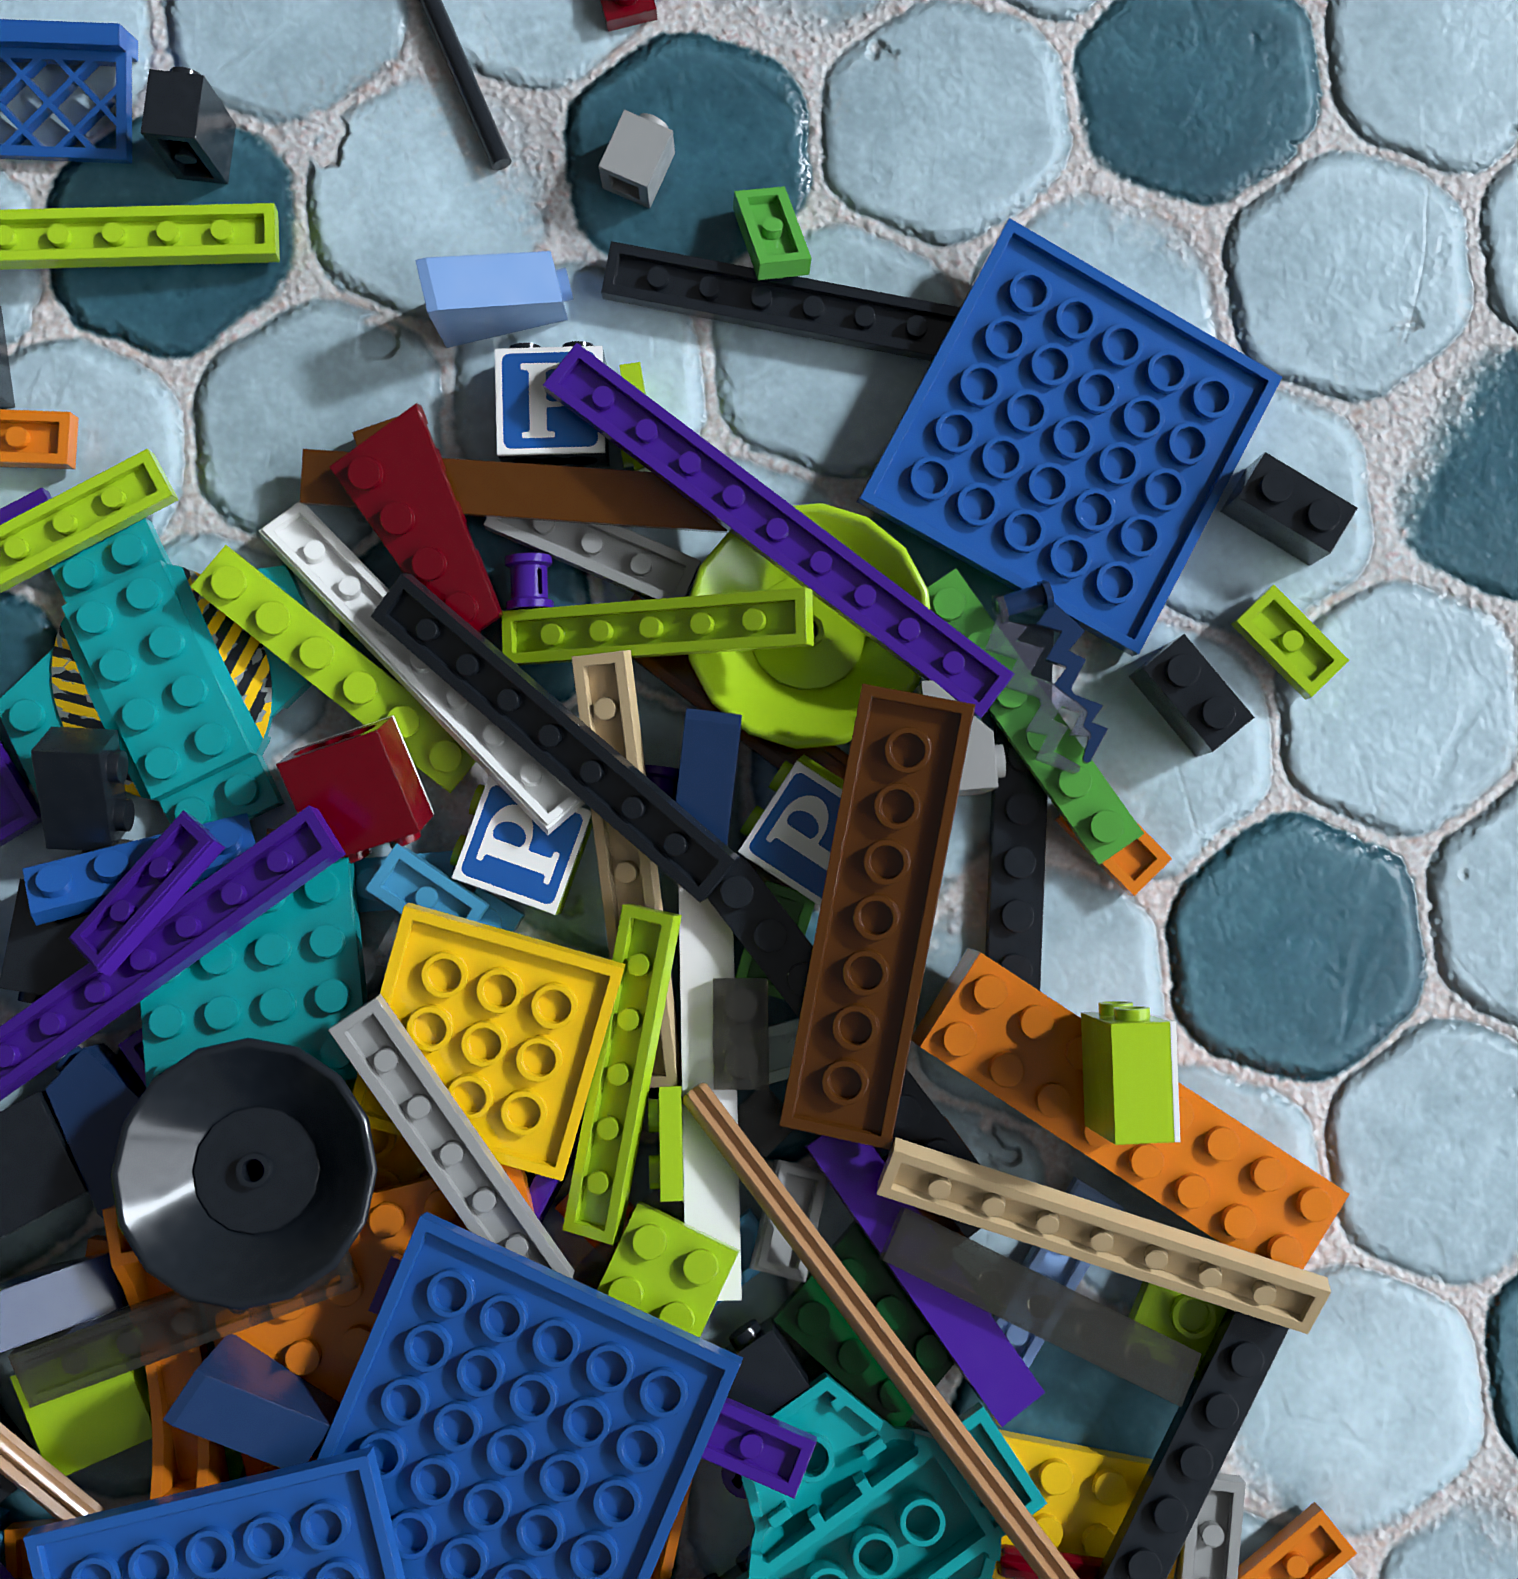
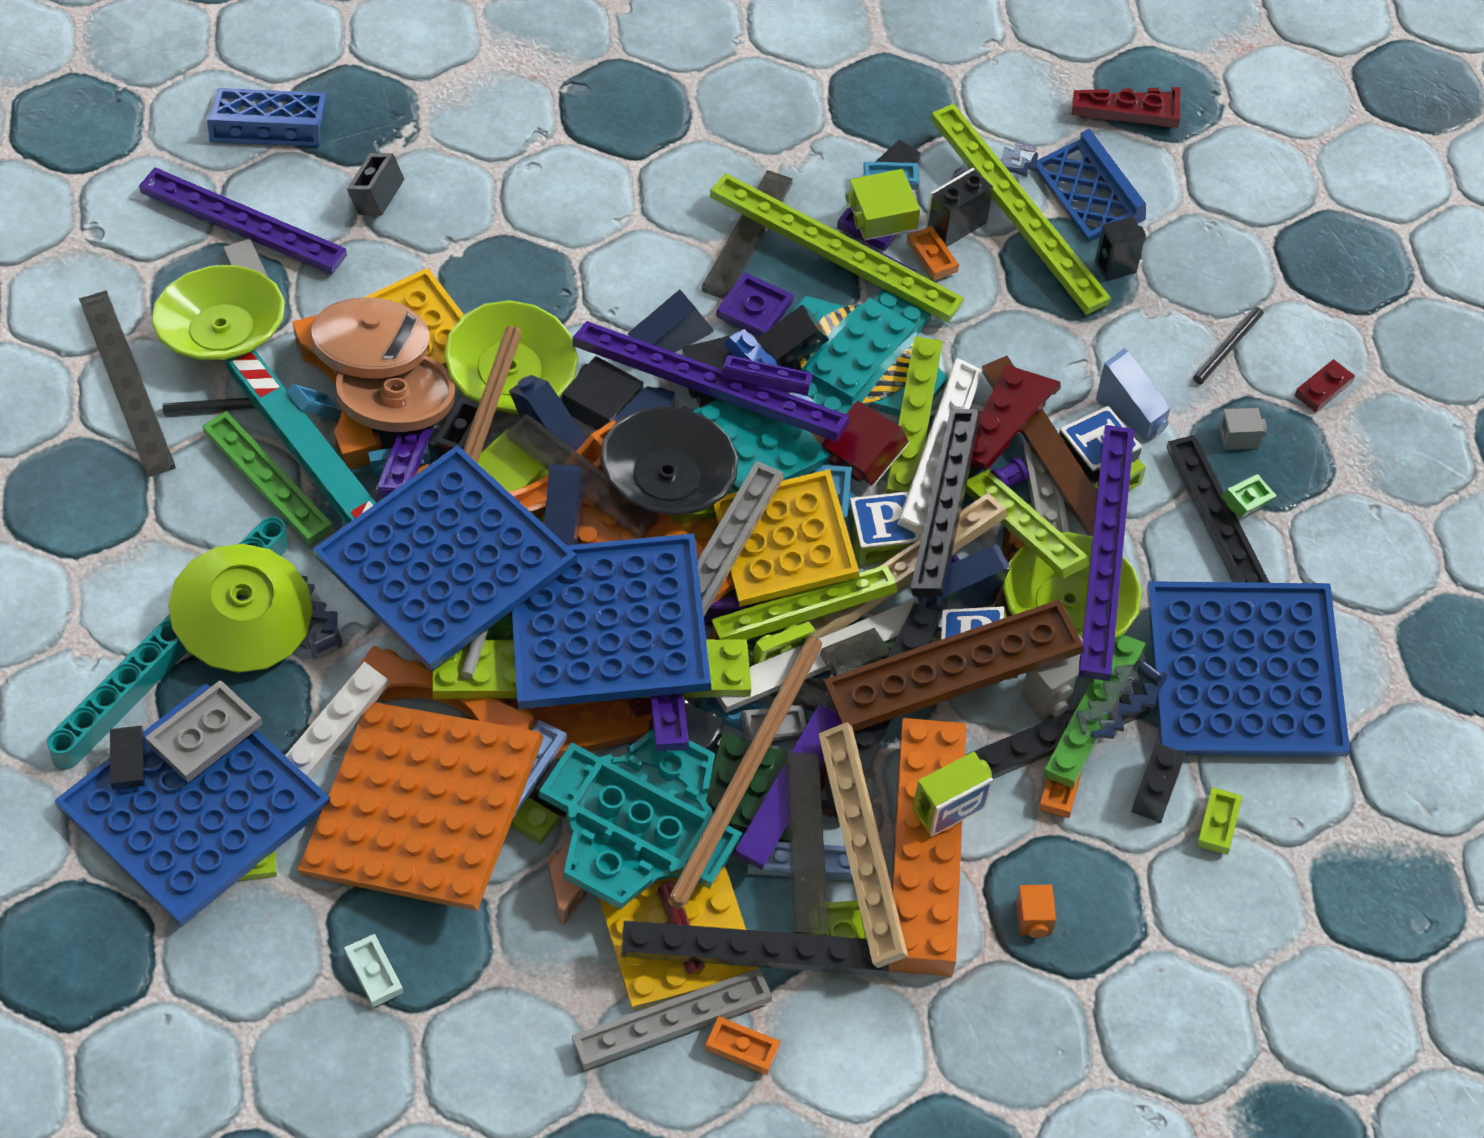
camera: 65 degrees right, 30 degrees down
black brick [1220,452,1358,566] -> none
none -> orange brick [1016,884,1056,938]

